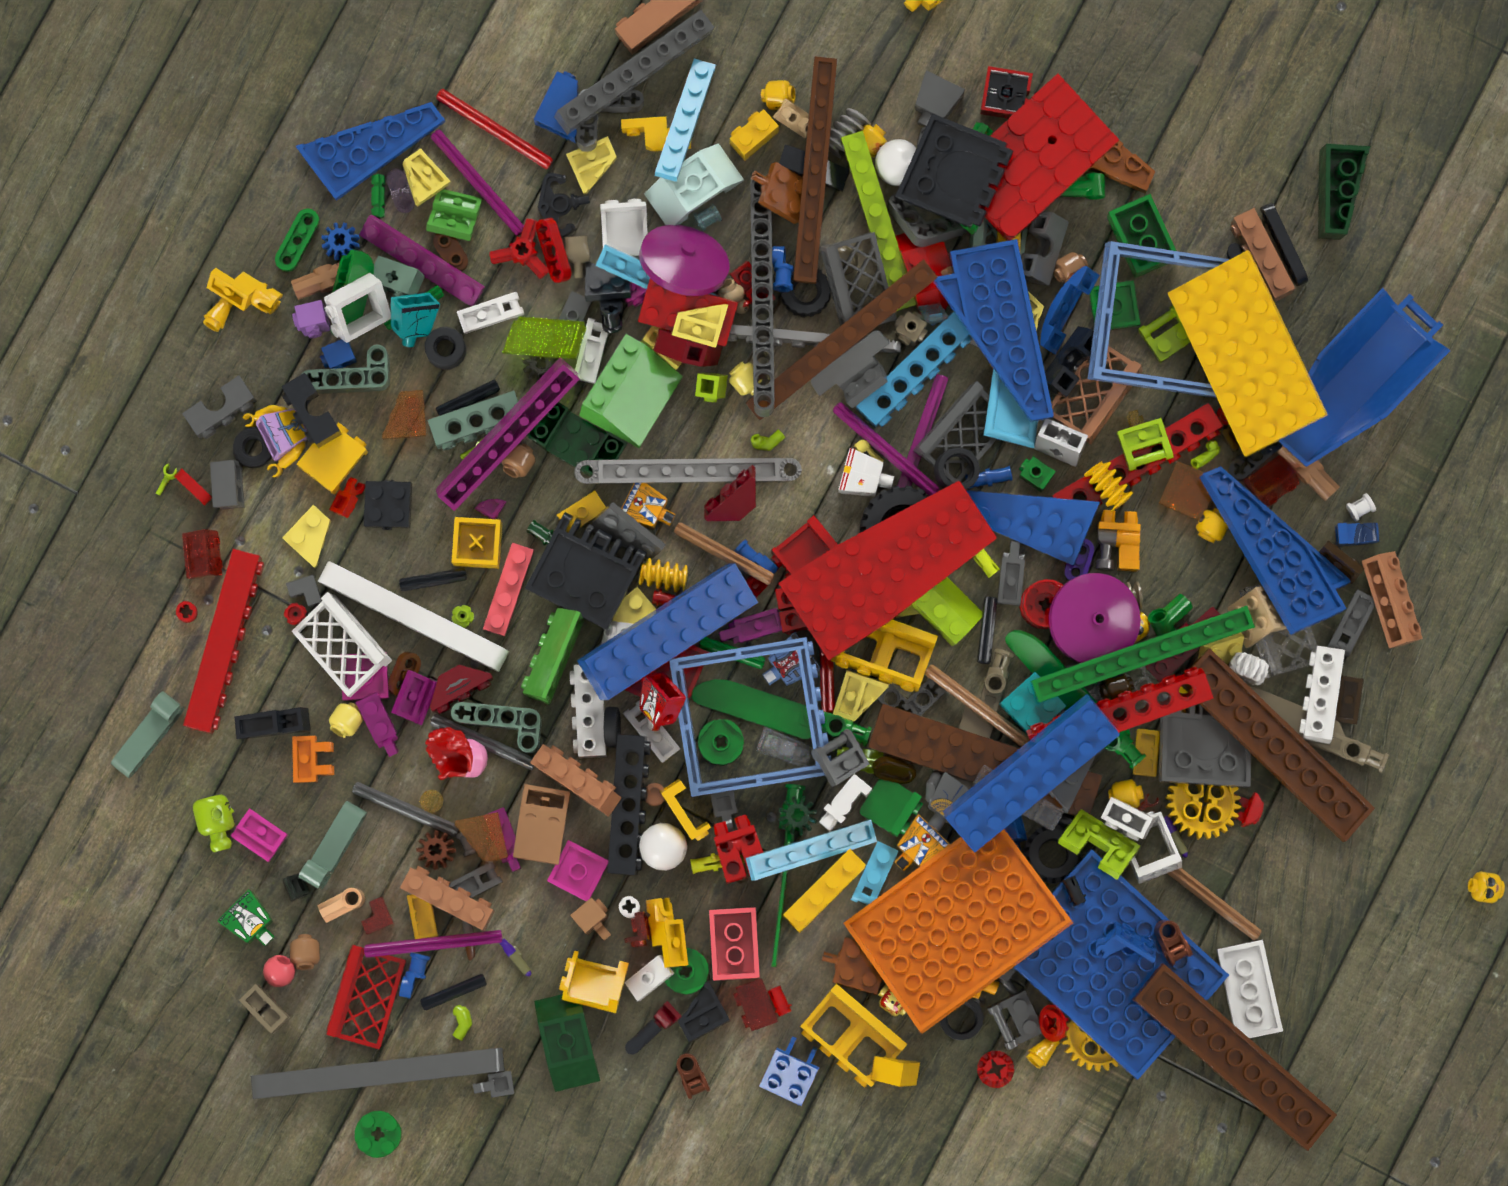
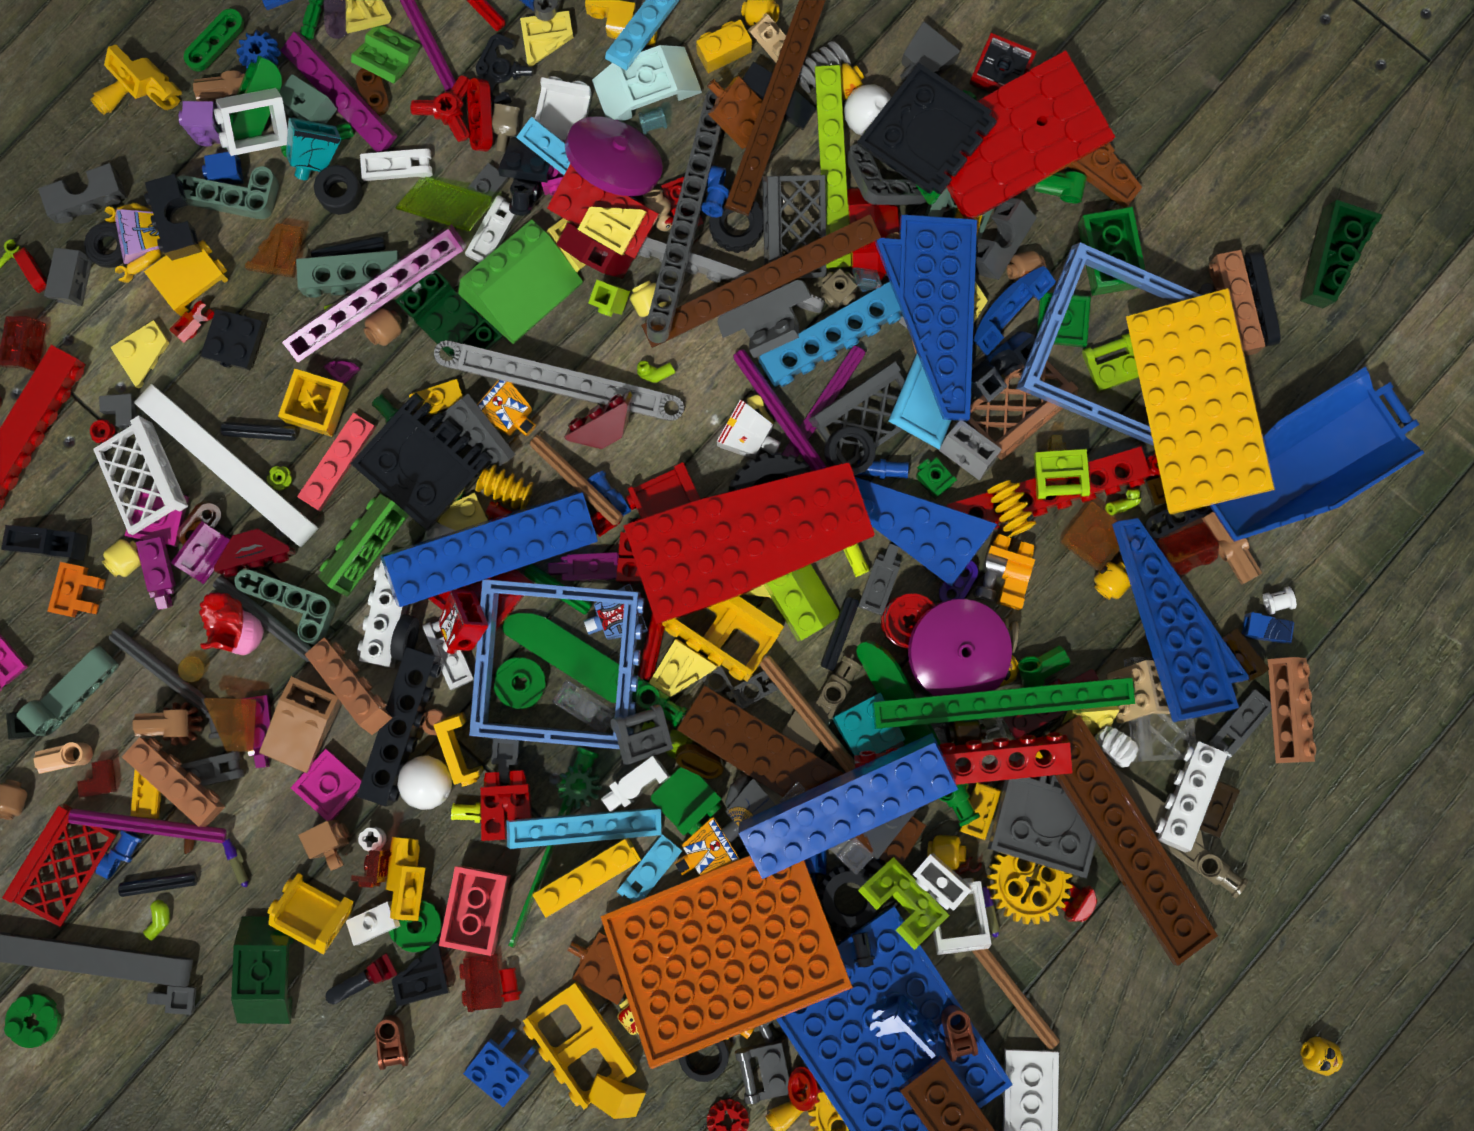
camera: 10 degrees right, 0 degrees up
none -> medium nougat piece [133,710,188,737]

